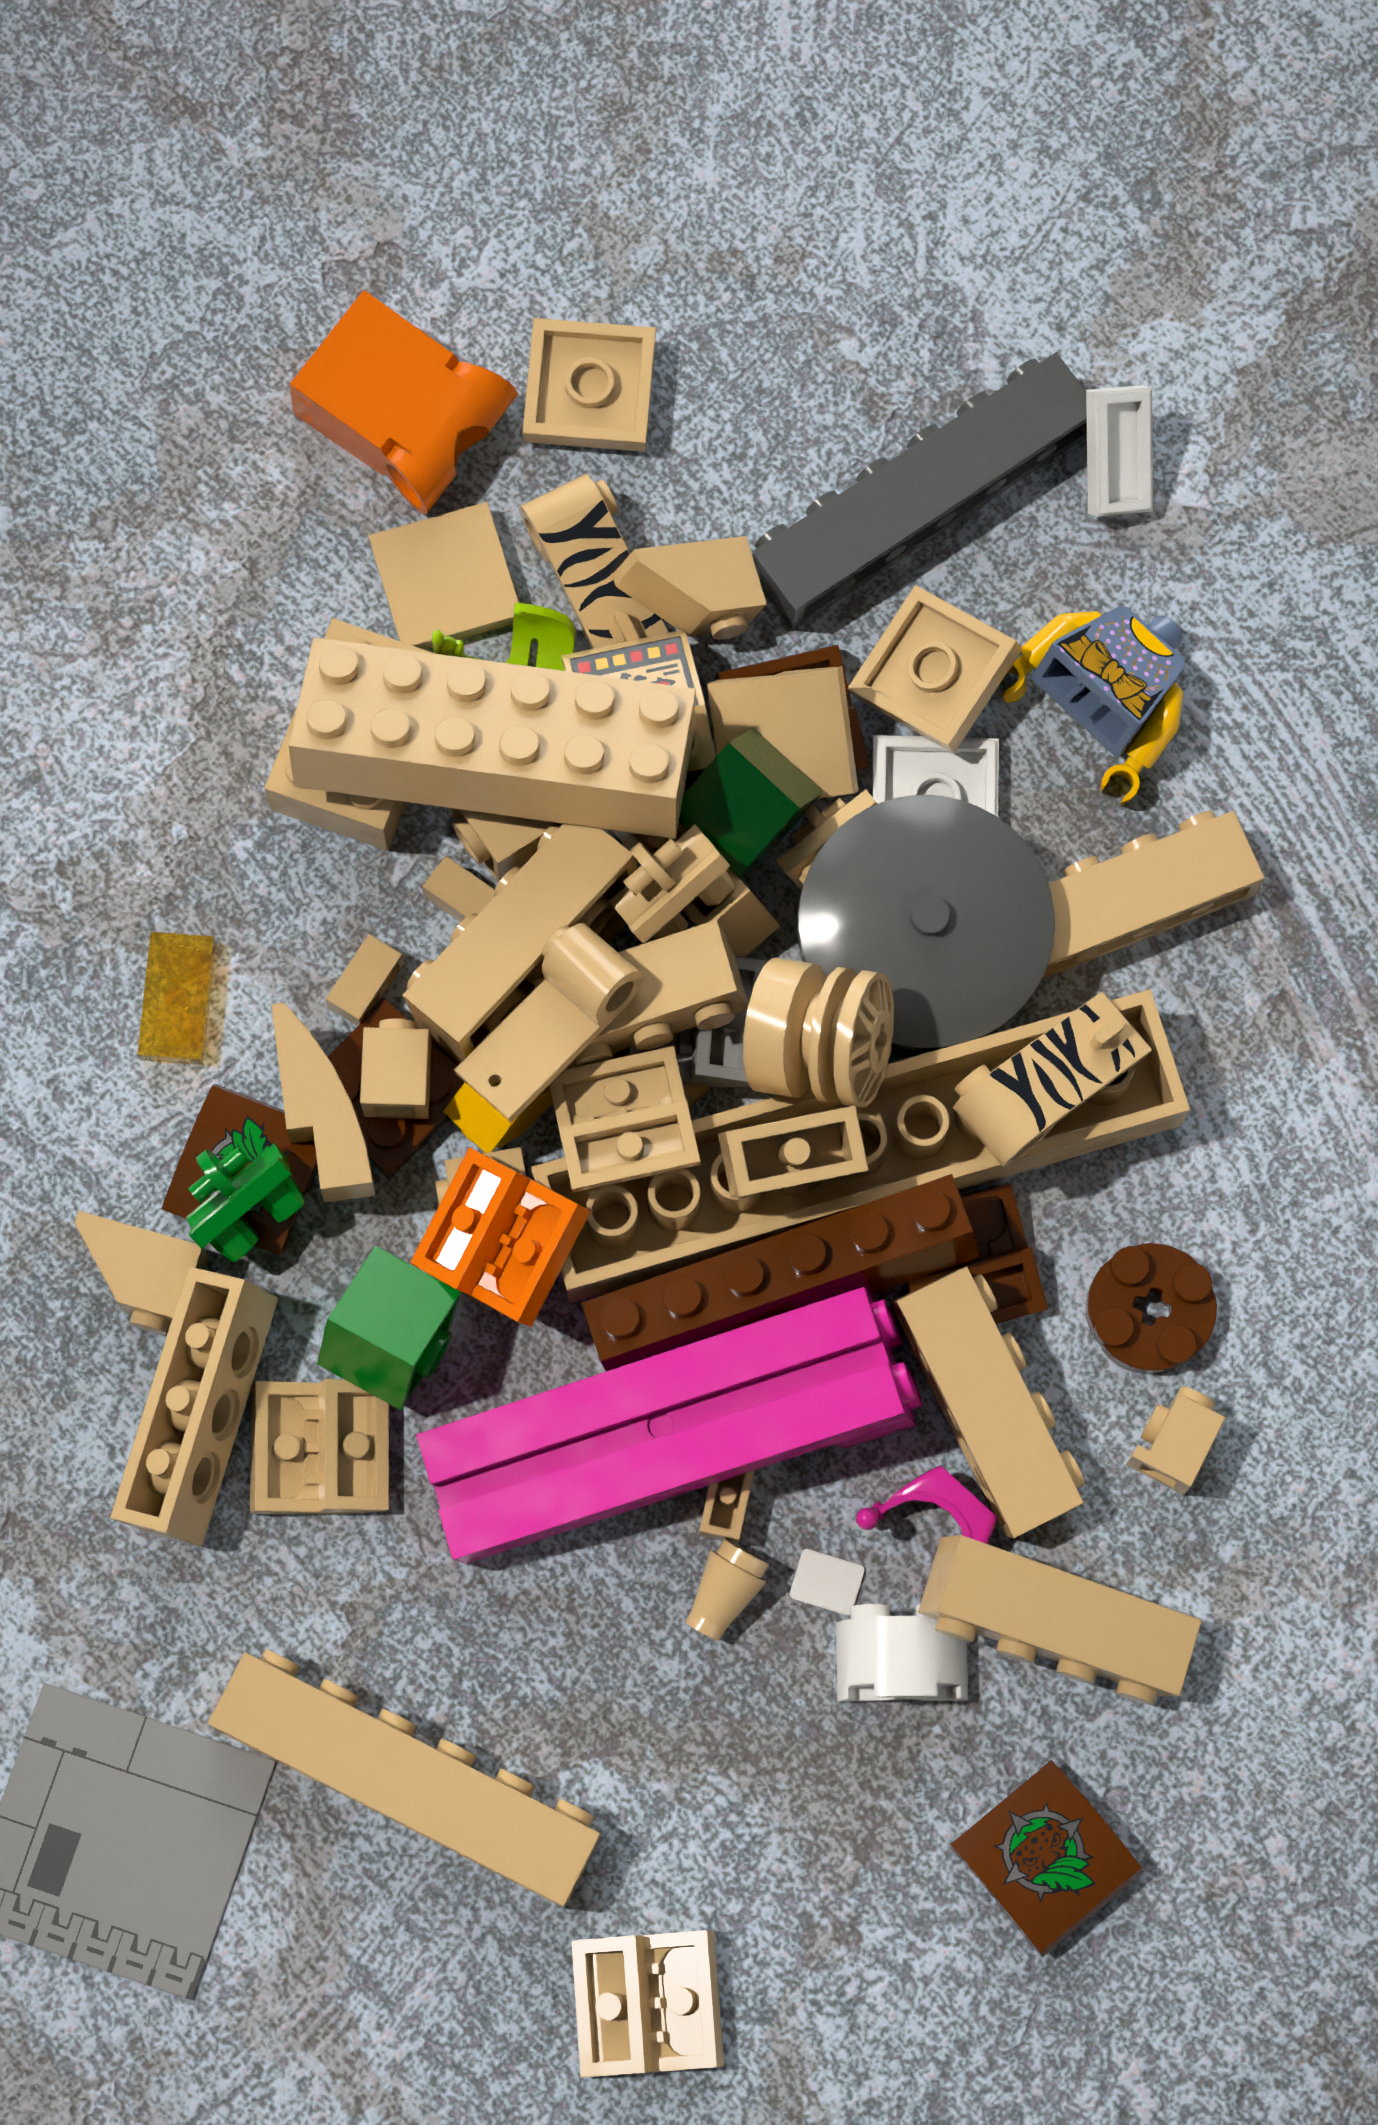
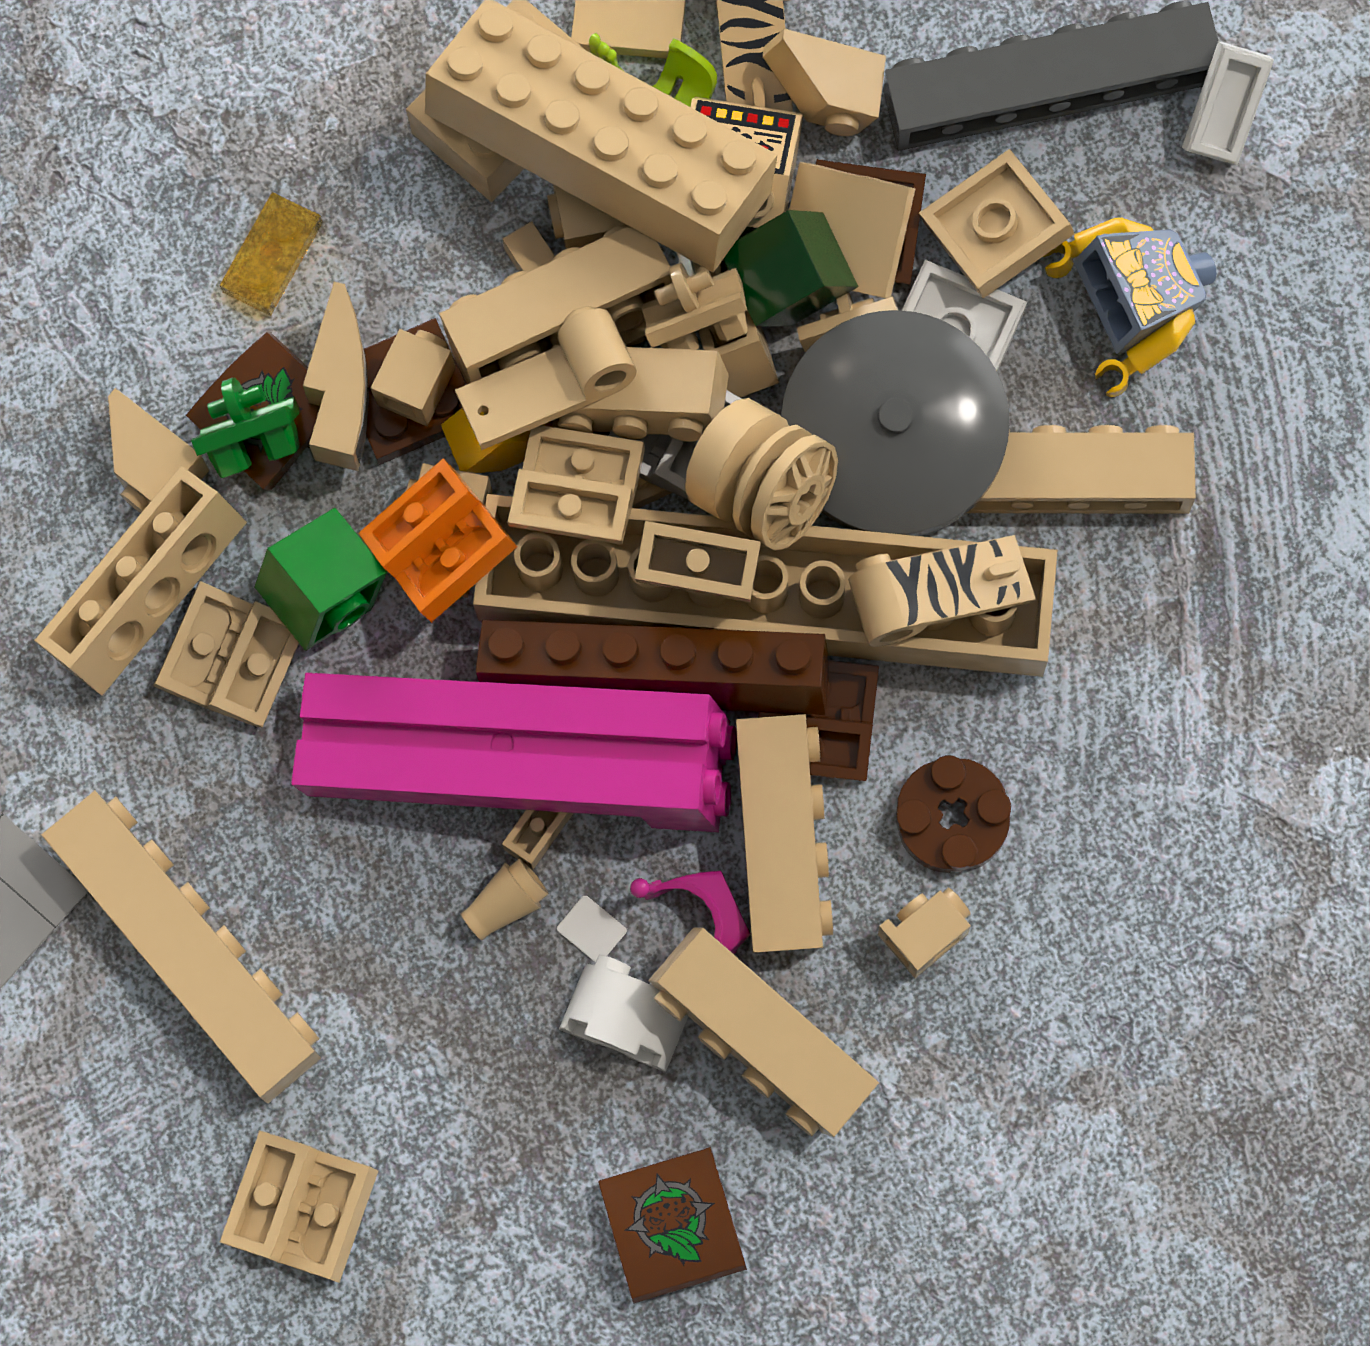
camera: 30 degrees right, 0 degrees up
tan piece [326,934,404,1026] -> none

